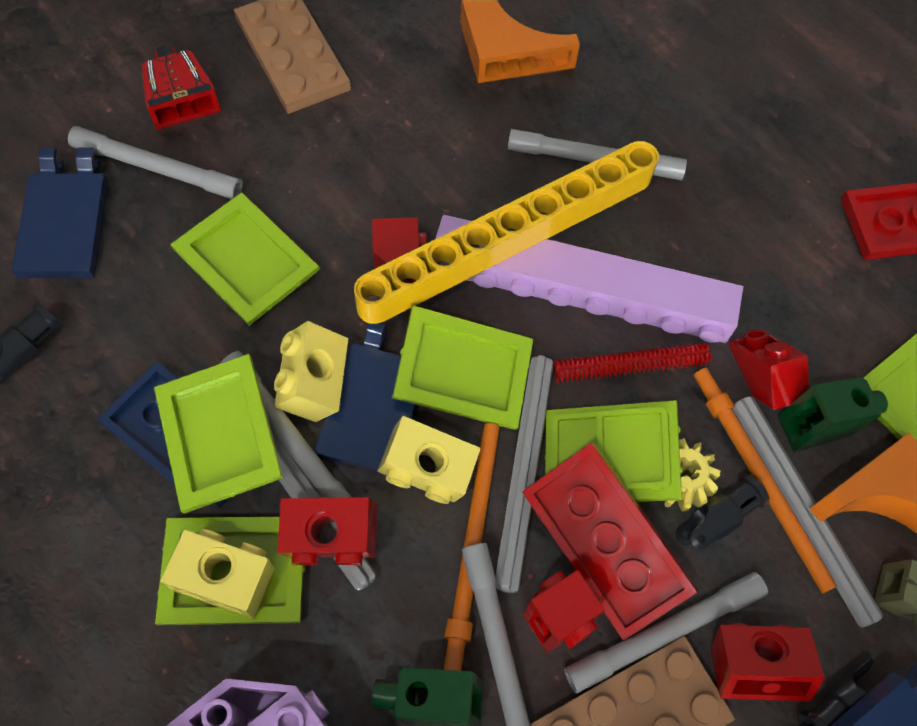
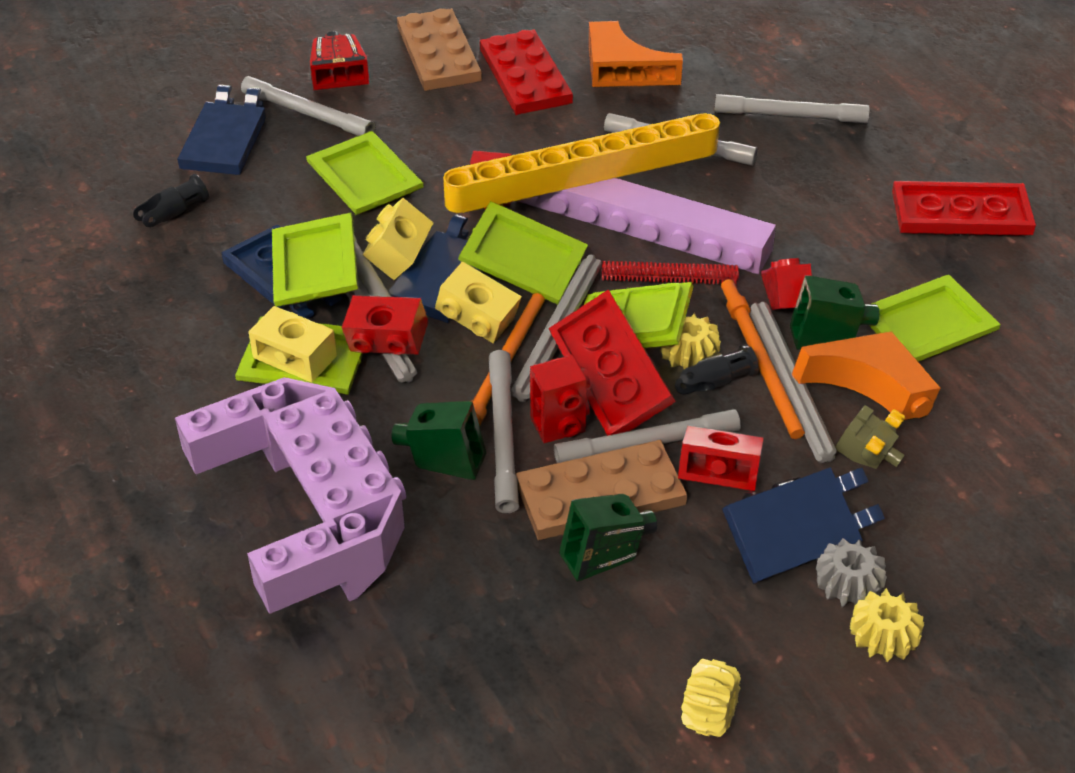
camera: 15 degrees right, 20 degrees down
none -> red plate [480,29,573,115]
none -> light grey piece [714,94,869,124]

